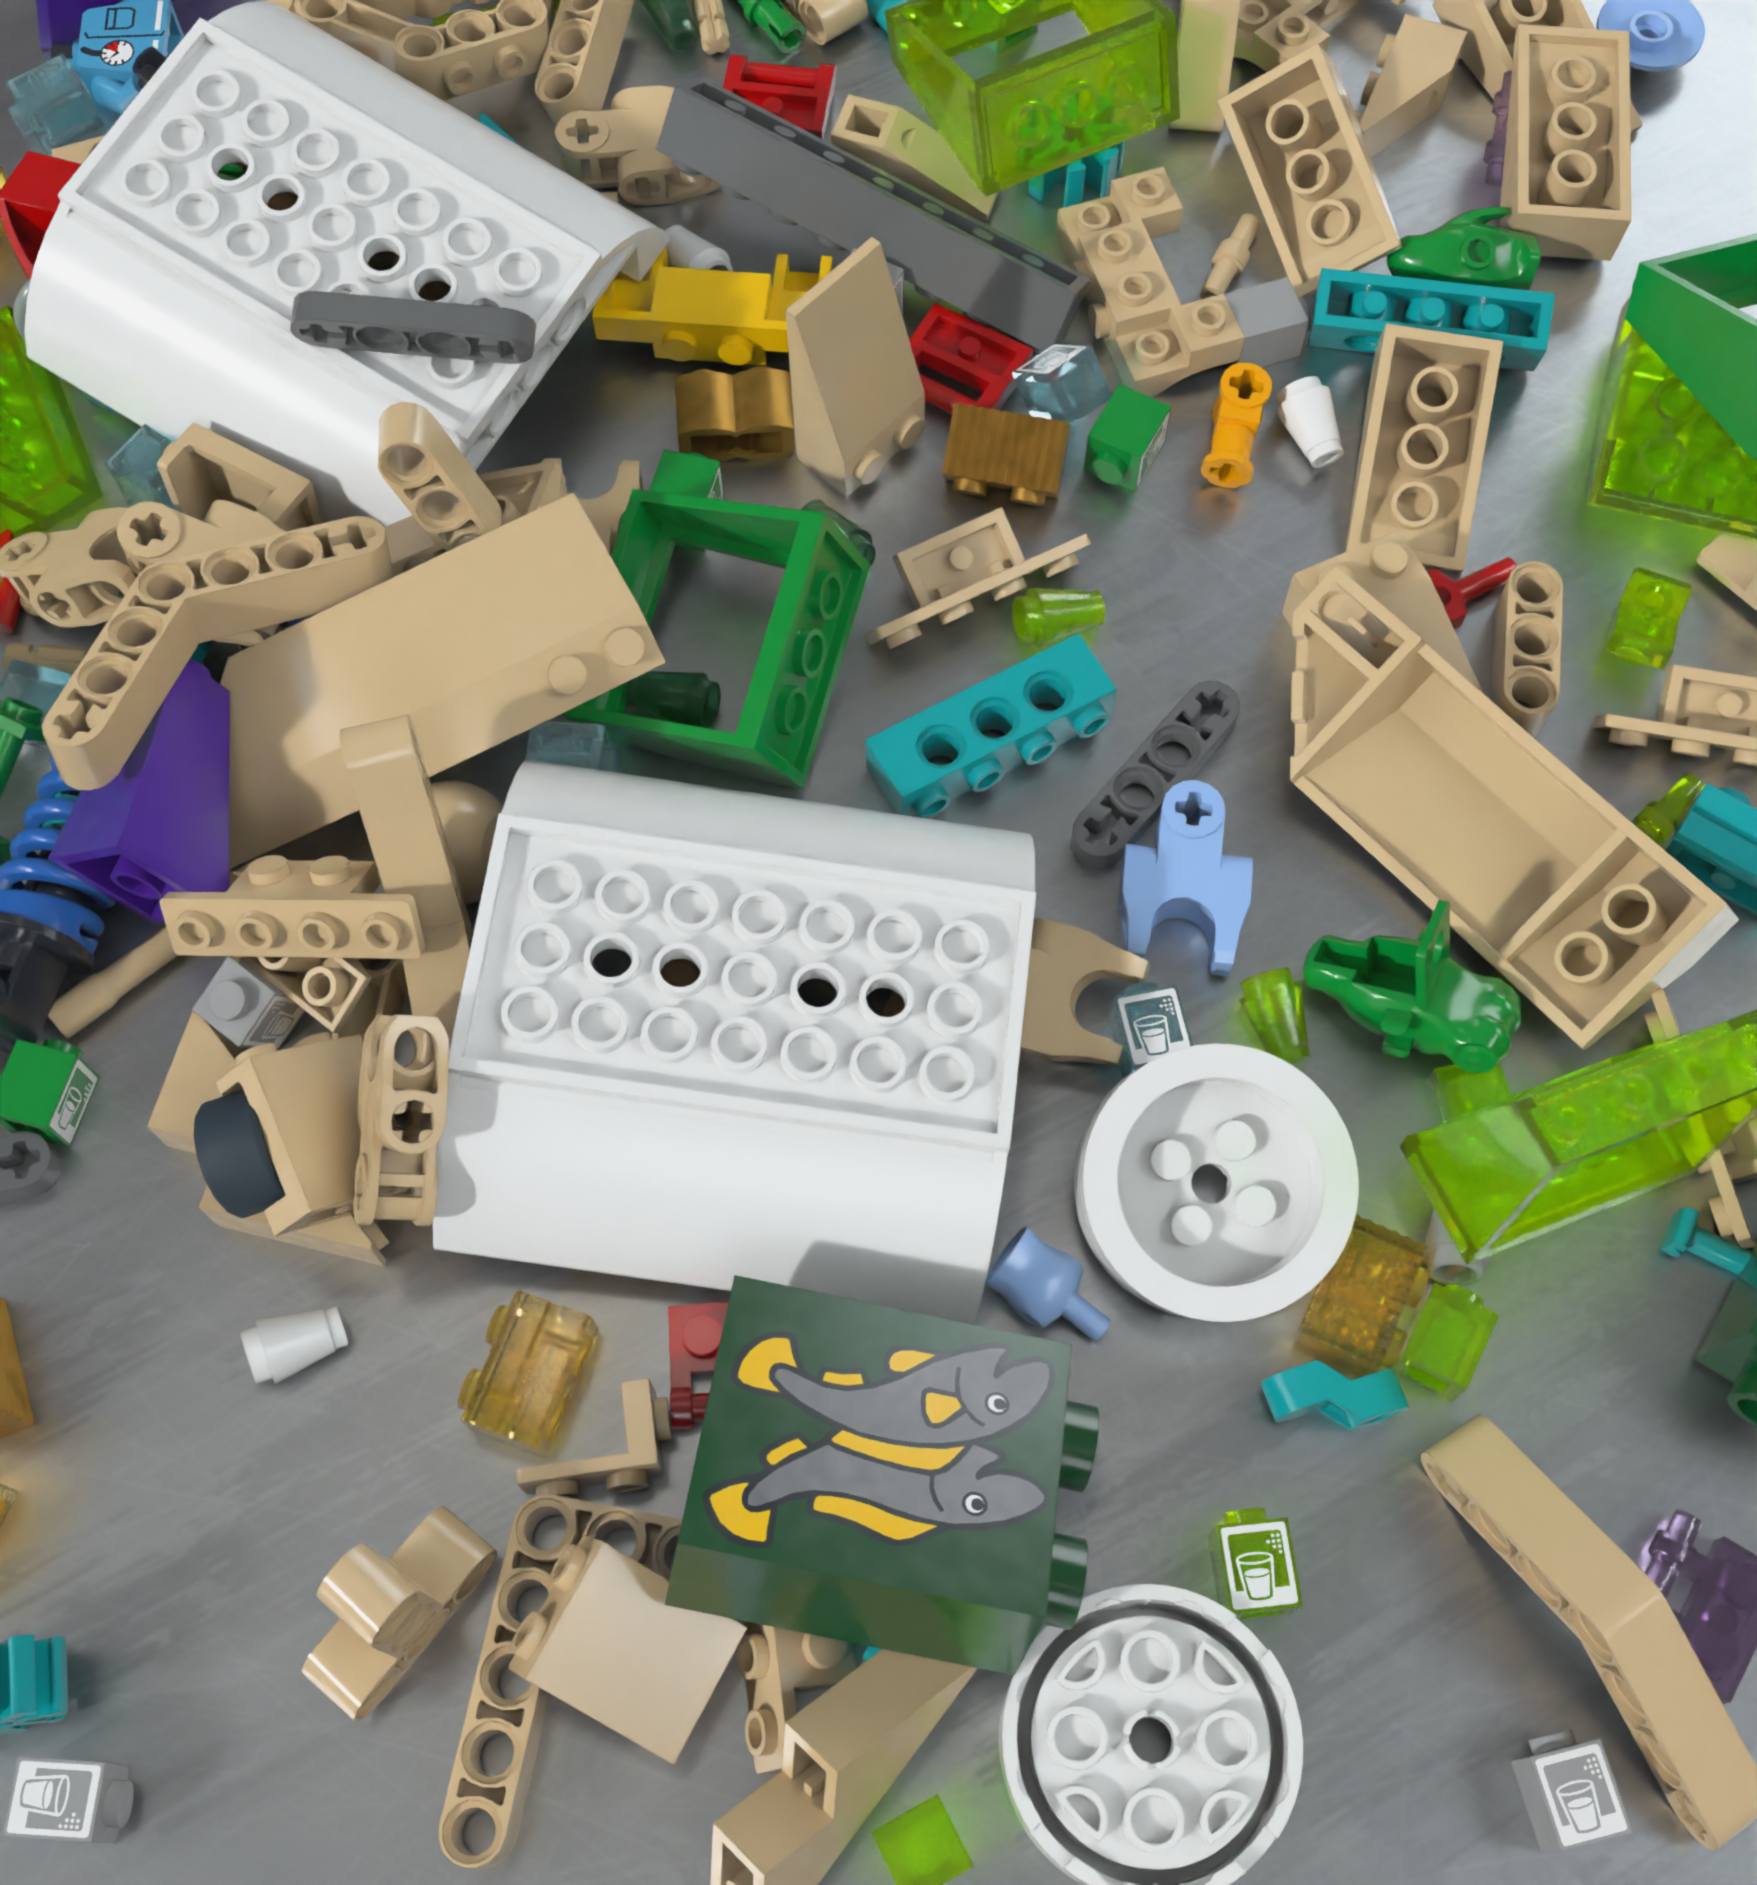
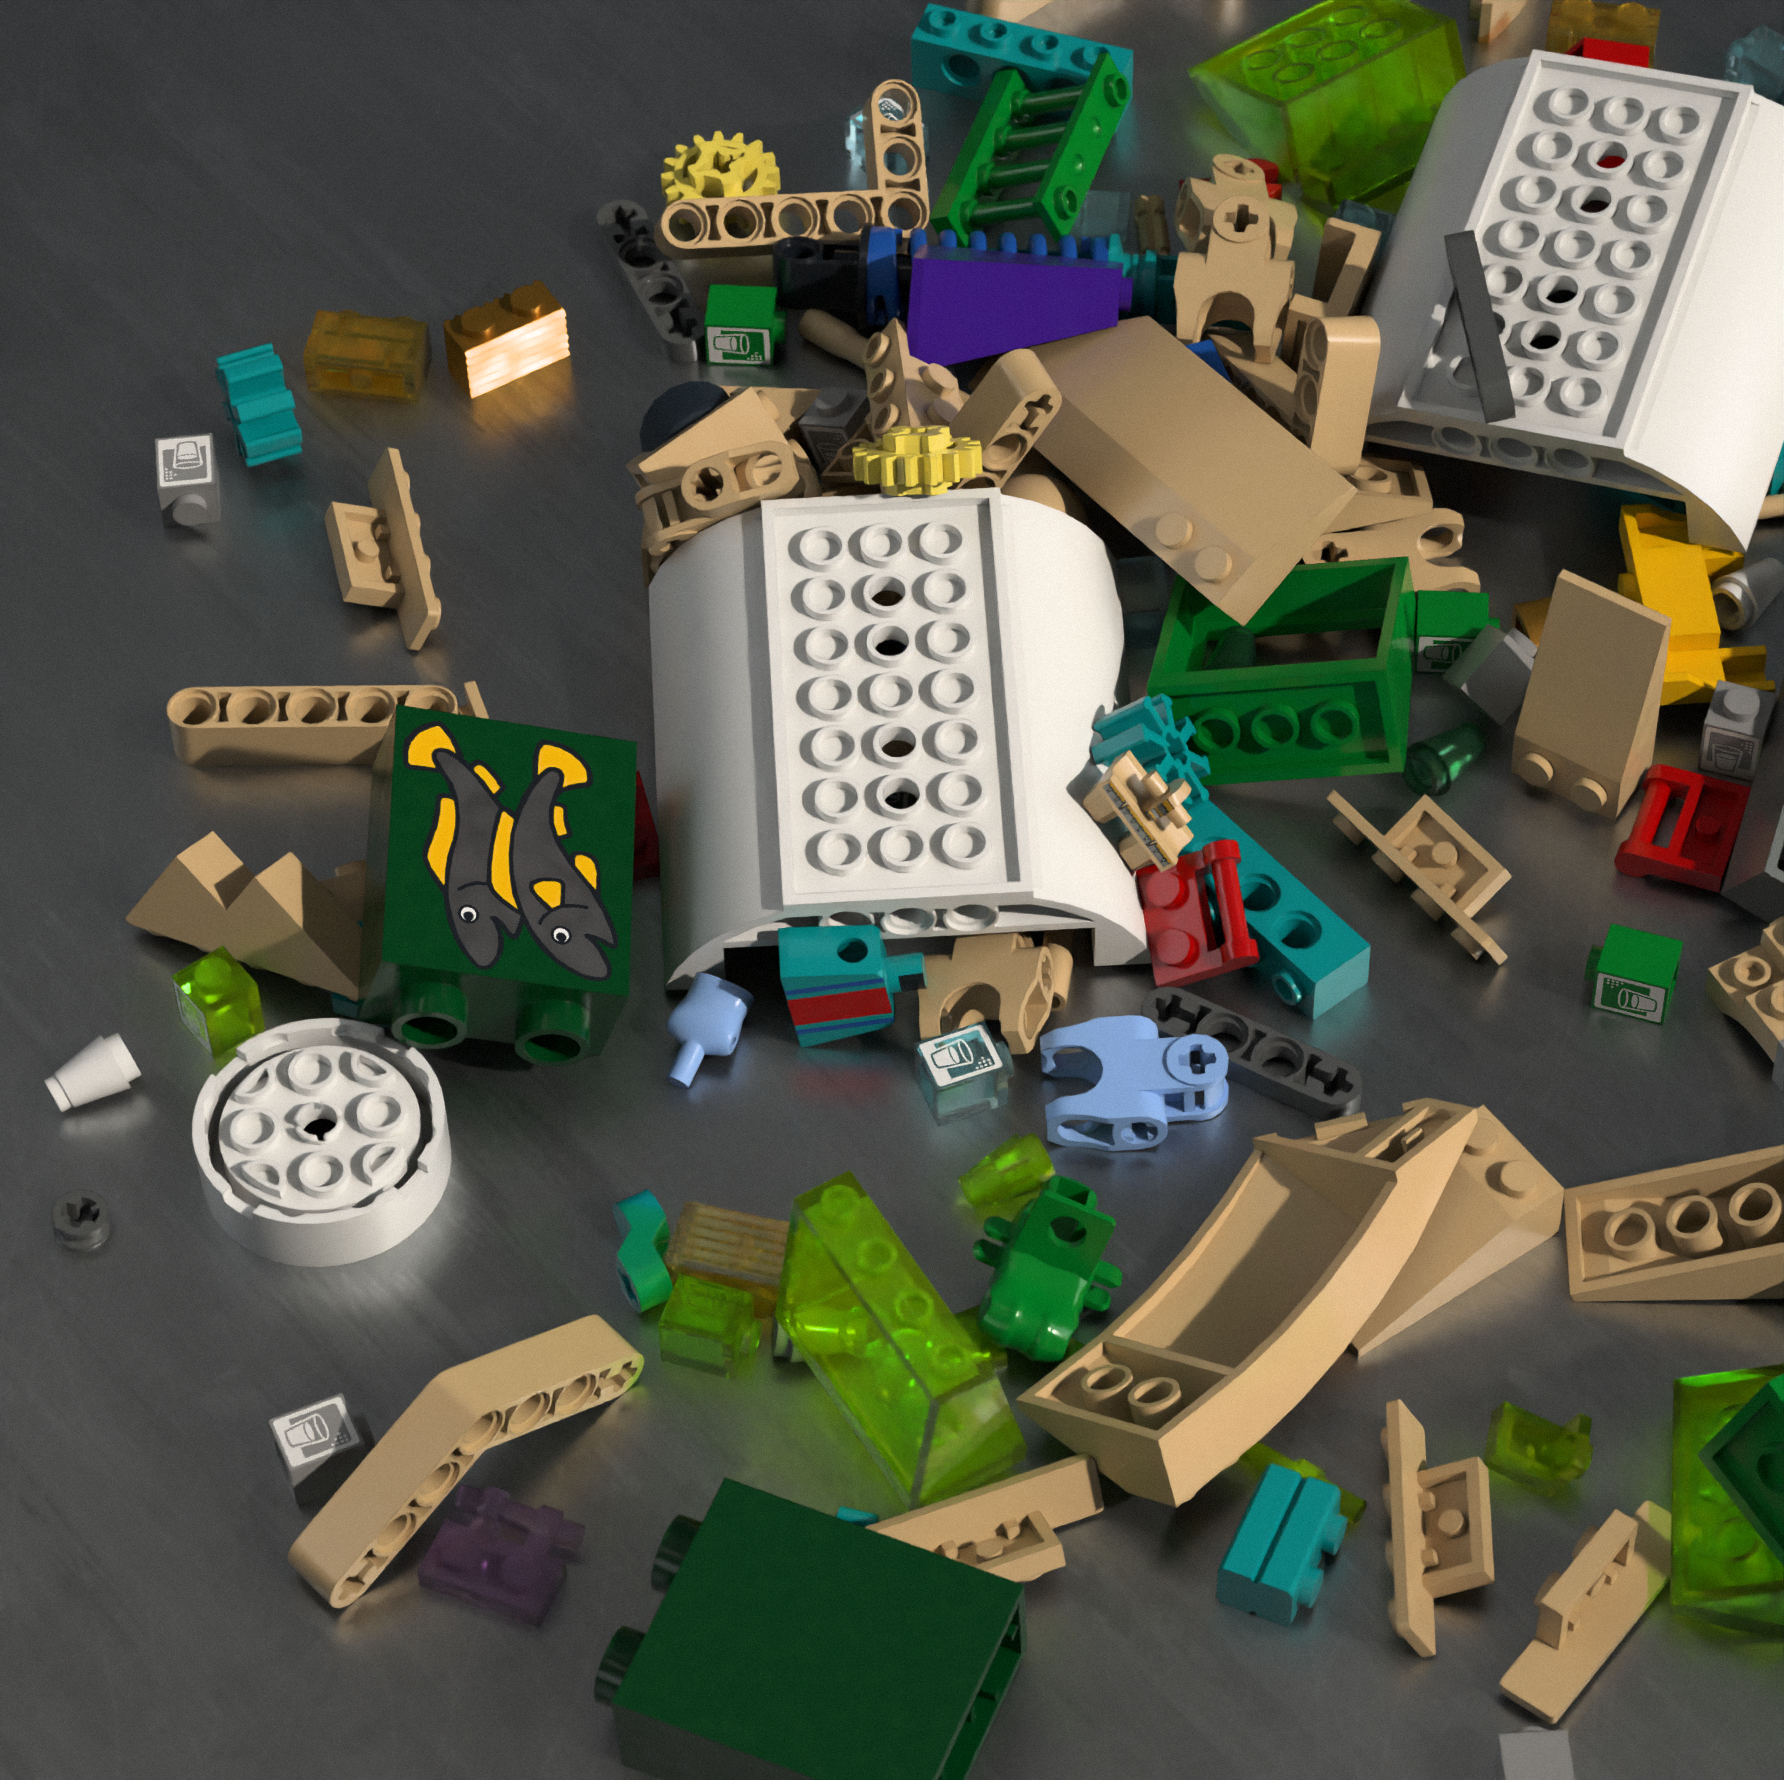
camera: 80 degrees right, 15 degrees down
tan beam [42,516,394,790] -> none
white cone [240,1306,349,1384] -> none
tan beam [301,1506,497,1722] -> none
clear yellow brick [458,1290,599,1458] -> none
tan panel [508,1535,747,1765] -> none
pearl gold brick [941,403,1071,506] -> none
clear light blue brick [1012,343,1112,426] -> none
clear neon green cone [1012,588,1105,648] -> none
white brick [1073,1043,1359,1322] -> none
light orange connector [1201,362,1272,488] -> none
clear neon green brick [1207,1508,1303,1620] -> none
white cone [1276,376,1344,468] -> none
red bar [1427,557,1517,629] -> none
tan beam [1490,561,1564,739] -> none
none -> tan bracket [324,447,441,651]
none -> teal torso [778,925,927,1047]
none -> light yellow gear [852,425,983,496]
none -> tan hips [1083,750,1194,873]
none -> teal gear [1092,693,1211,810]
none -> red plate [1136,840,1260,988]
none -> light grey brick [1441,624,1538,726]

